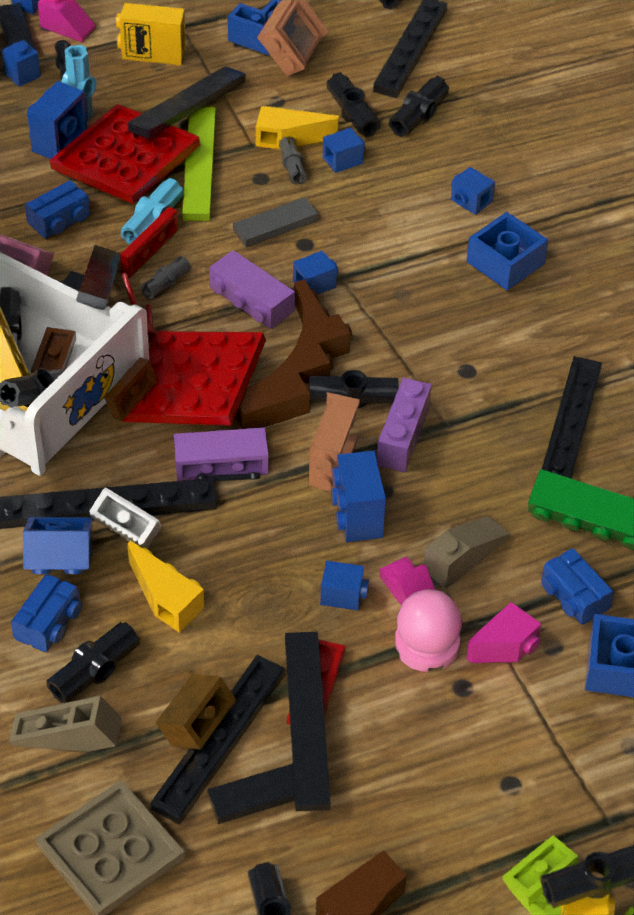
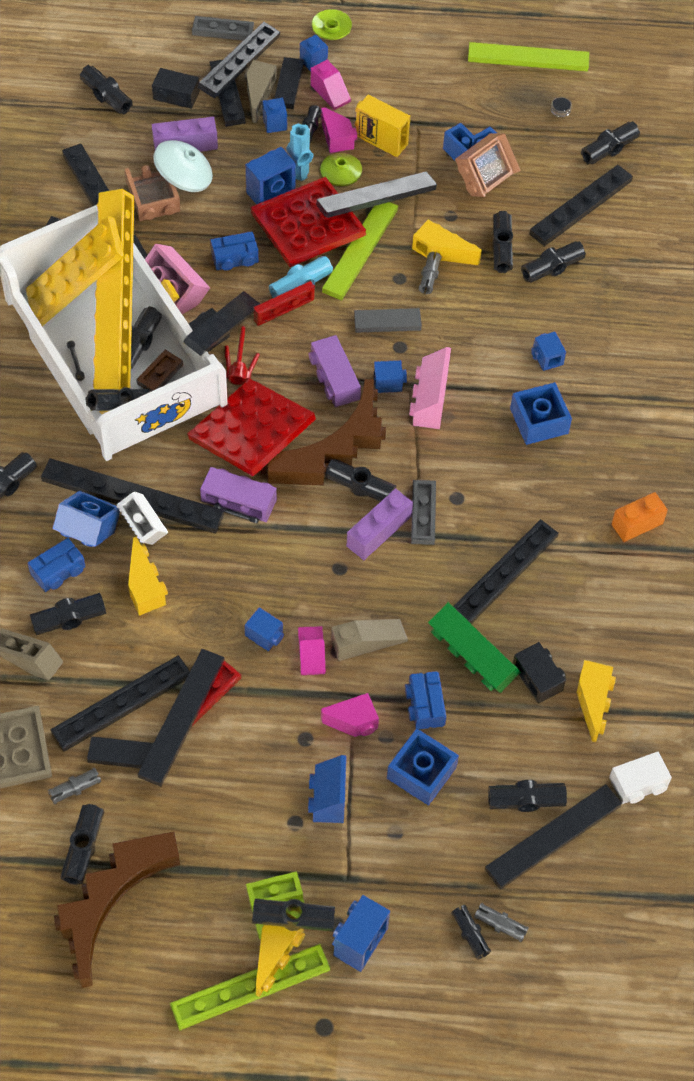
camera: 25 degrees right, 10 degrees up
reddish brown plate [104,357,158,421] -> none
dark grey pin [140,256,191,299] -> none
pearl gold brick [155,674,236,749] -> none
nougat window [309,392,360,491] -> none
blue brick [323,128,366,173] -> none
blue brick [331,451,386,542] -> none
bright pink tile [395,589,462,672] -> none
none -> dark grey pin [48,768,101,805]
none -> blue slope [308,755,346,823]
none -> lime dish [320,153,362,186]
none -> dark pink slope [321,108,357,153]
none -> bright pink slope [409,347,451,429]
none -> dark grey tile [411,480,436,545]

